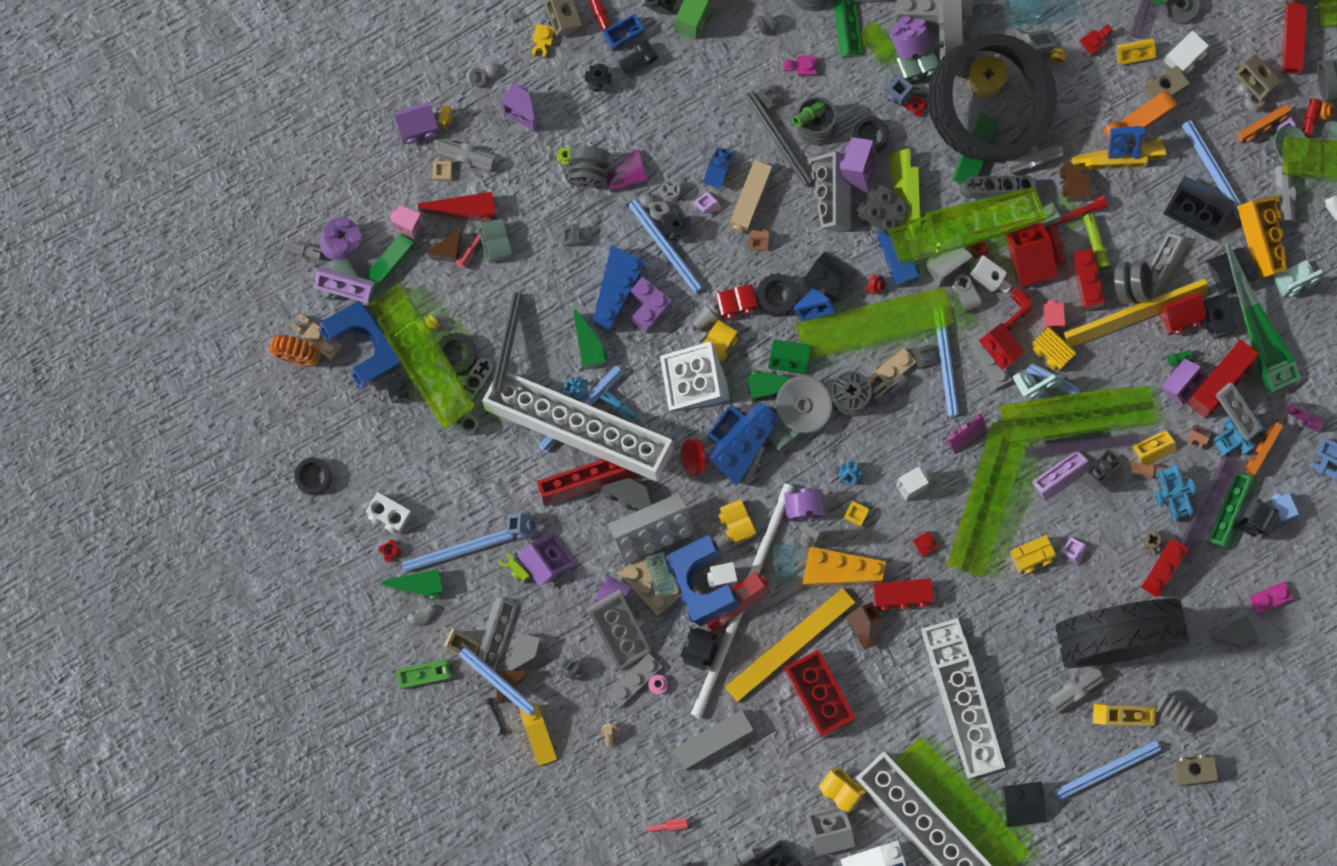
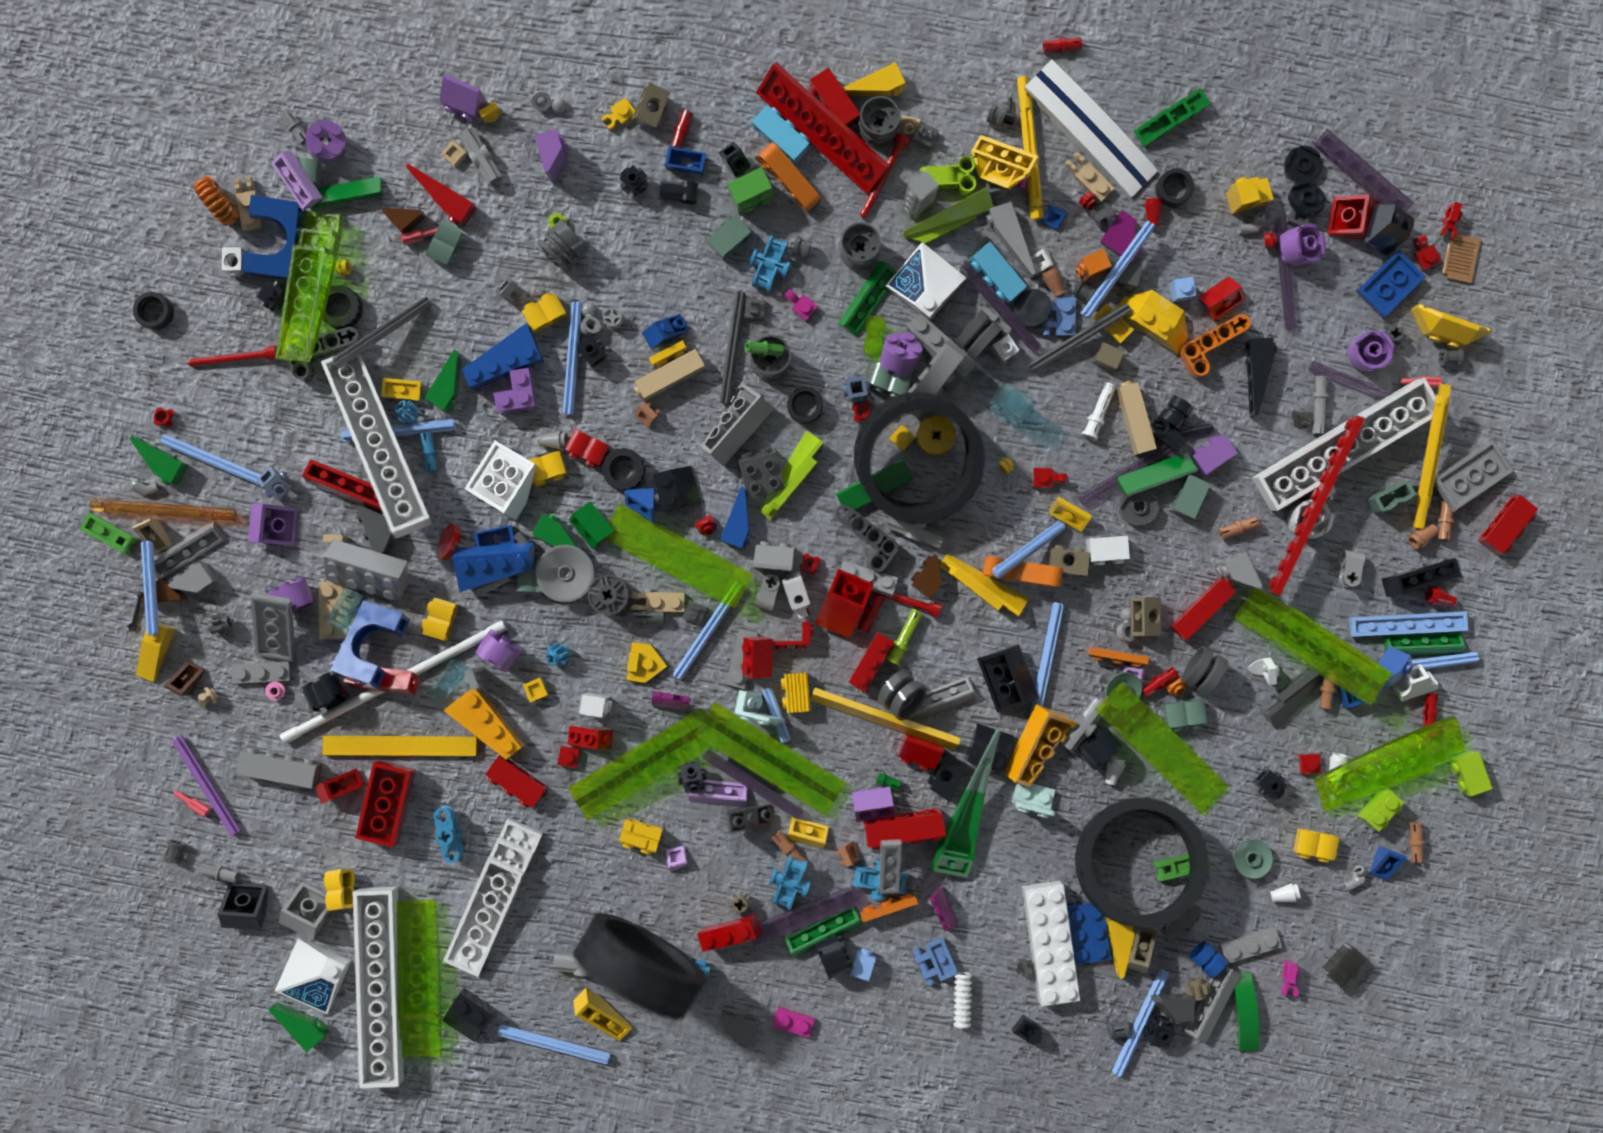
camera: 45 degrees right, 10 degrees up
white brick [365,492,412,534] -> none
bright pink brick [390,205,423,240] -> none
lime plate [498,553,530,584] -> none
magenta slope [606,149,647,193] -> none
lavender slope [693,192,722,214] -> none
white brick [707,562,737,591] -> none
medium lavender slope [840,137,879,192] -> none
reddish brown slope [846,602,882,650] -> none
clear neon green slope [888,187,1046,264] -> none
light grey slope [1013,28,1056,54] -> none
coral brick [1043,301,1065,330] -> none
blue plate [1107,126,1145,159] -> none
light grey piece [1156,690,1199,732] -> none
dark tan brick [1173,754,1218,787] -> none
none -> clear orange piece [89,498,237,522]
none -> reddish brown slope [164,660,205,696]
none -> medium lavender axle [172,735,241,836]
none -> red piece [188,345,280,367]
none -> white brick [222,247,247,277]
none -> red arch [314,768,364,804]
none -> tan tile [323,534,348,543]
none -> yellow plate [381,378,423,401]
none -> dark azure axle [434,805,463,863]
none -> yellow brick [522,293,568,334]
none -> red bracket [567,726,613,749]
none -> yellow plate [627,642,667,683]
none -> yellow plate [649,340,687,368]
none -> black brick [678,762,706,793]
none -> sand green brick [707,215,752,261]
none -> dark azure axle [749,235,791,293]
none -> yellow plate [889,425,916,452]
none -> light blue axle [992,521,1065,578]
none -> black brick [1078,727,1123,771]

